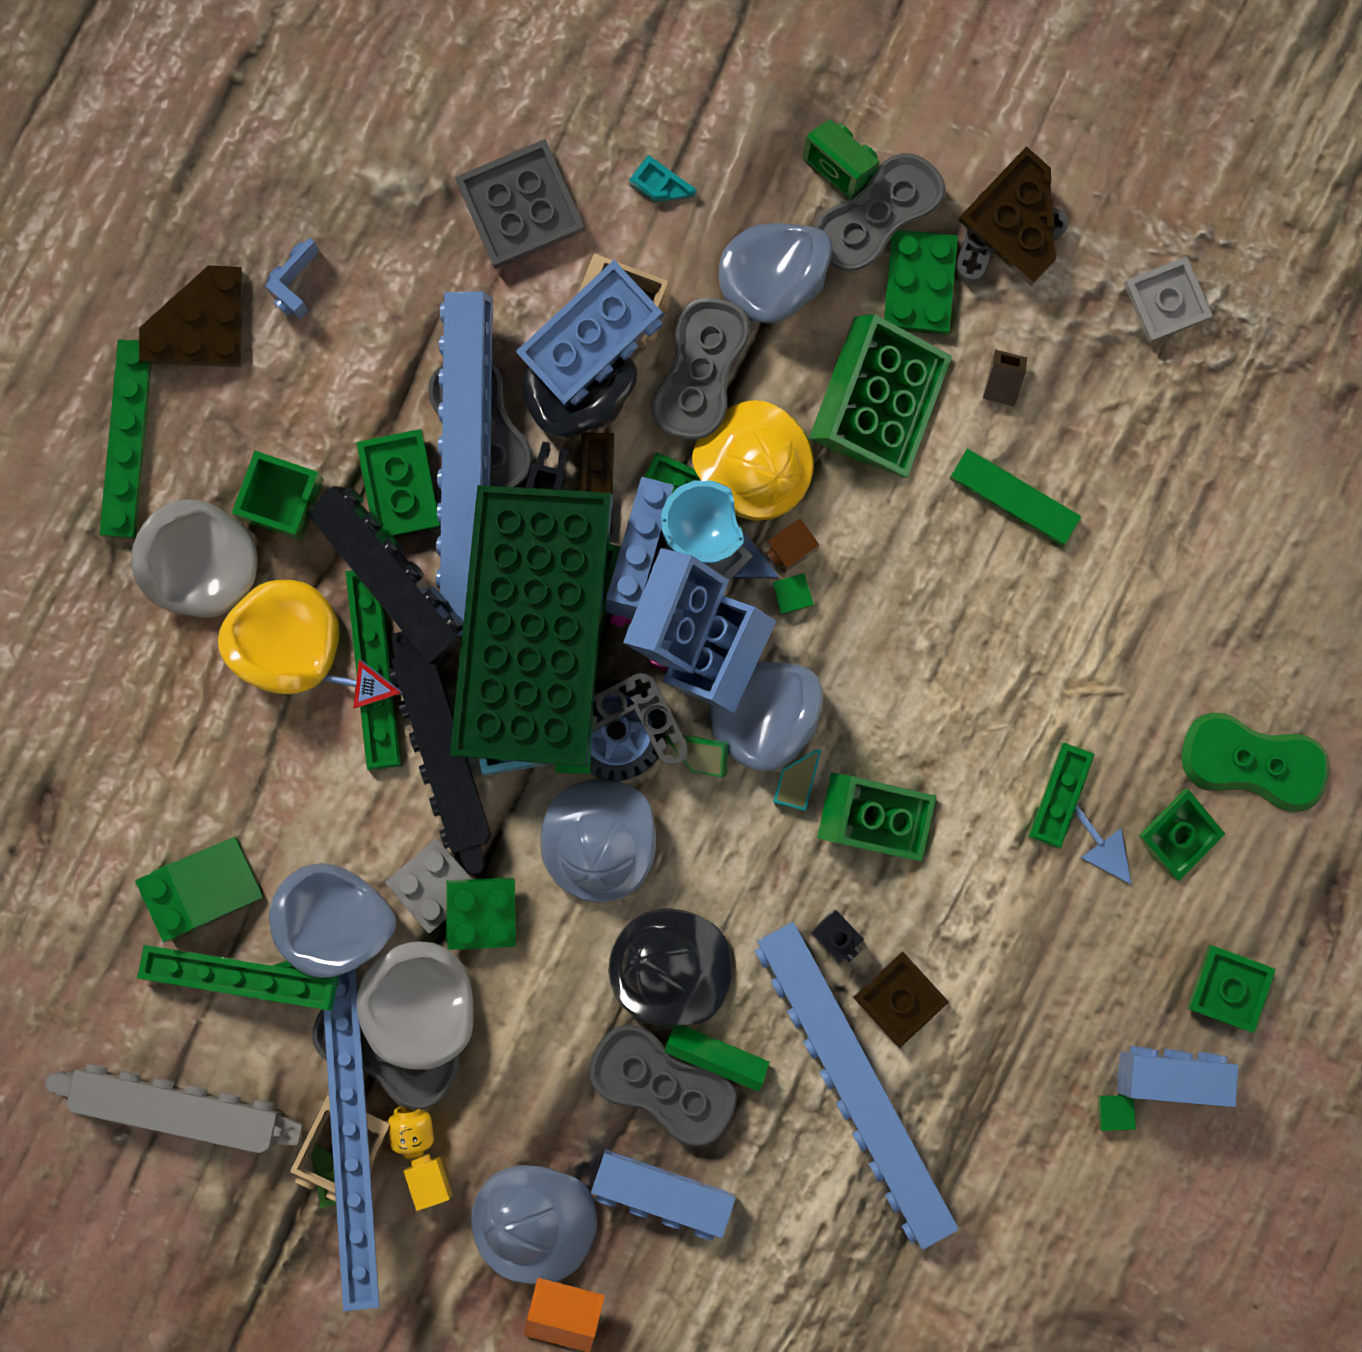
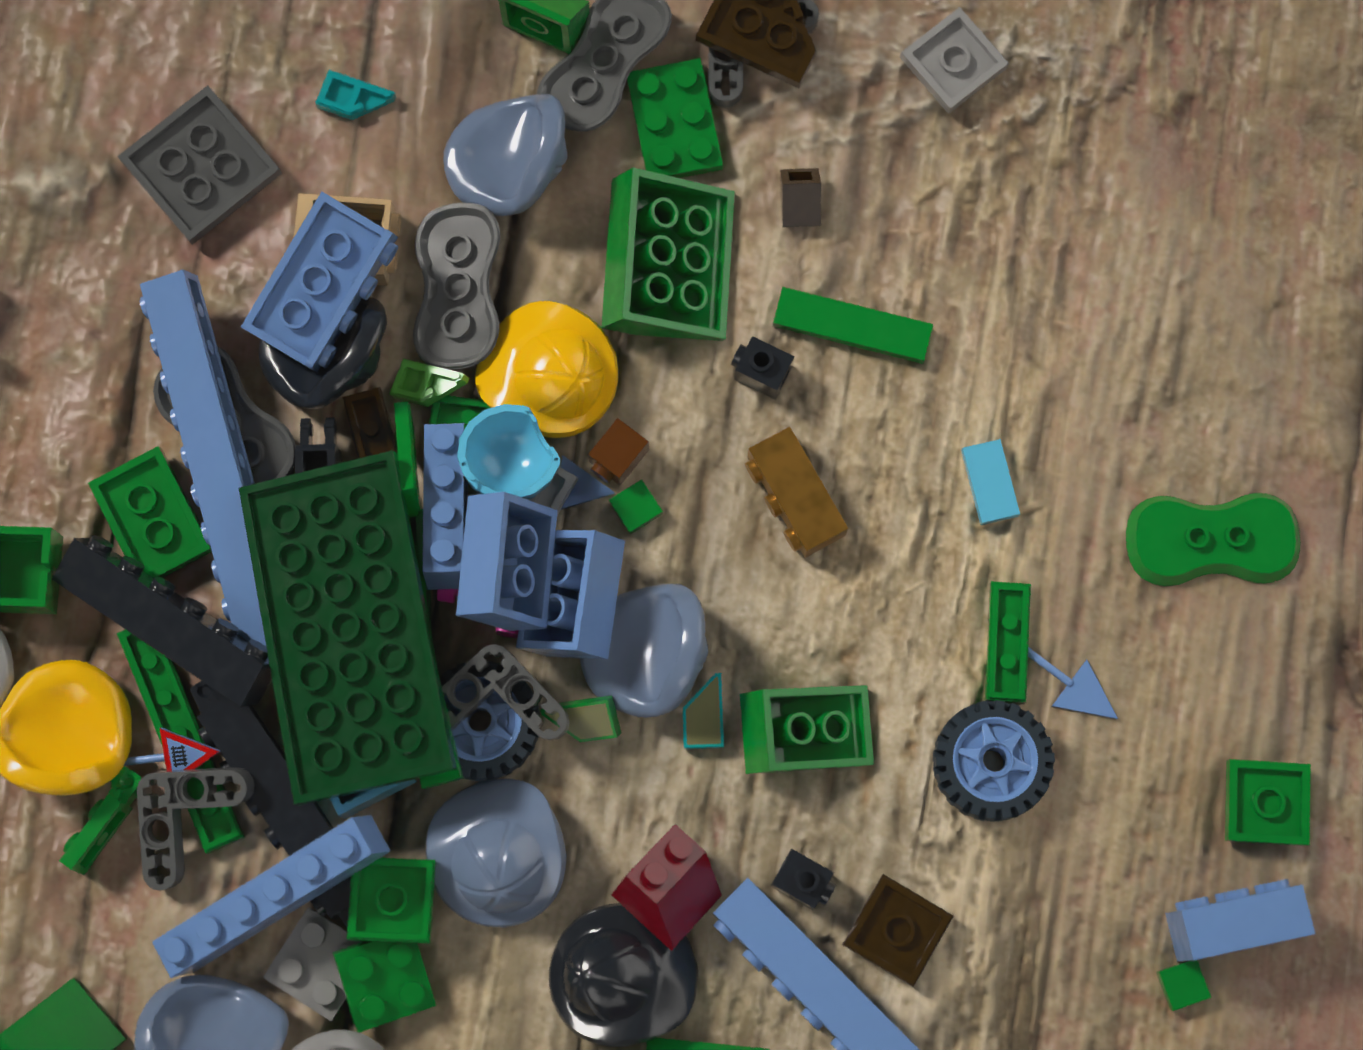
camera: 15 degrees left, 5 degrees down
green slope [1139,788,1225,881] -> none
none -> green hinge [59,766,143,875]
none -> dark grey beam [137,767,255,891]
none -> medium blue brick [152,815,390,978]
none -> green tile [347,857,436,944]
none -> bright green tile [389,359,469,407]
none -> green tile [394,401,421,517]
none -> dark red slope [611,824,722,951]
none -> black brick [731,336,795,400]
none -> pearl gold brick [745,426,848,558]
none -> wheel [932,700,1055,822]
none -> medium azure tile [961,439,1020,525]

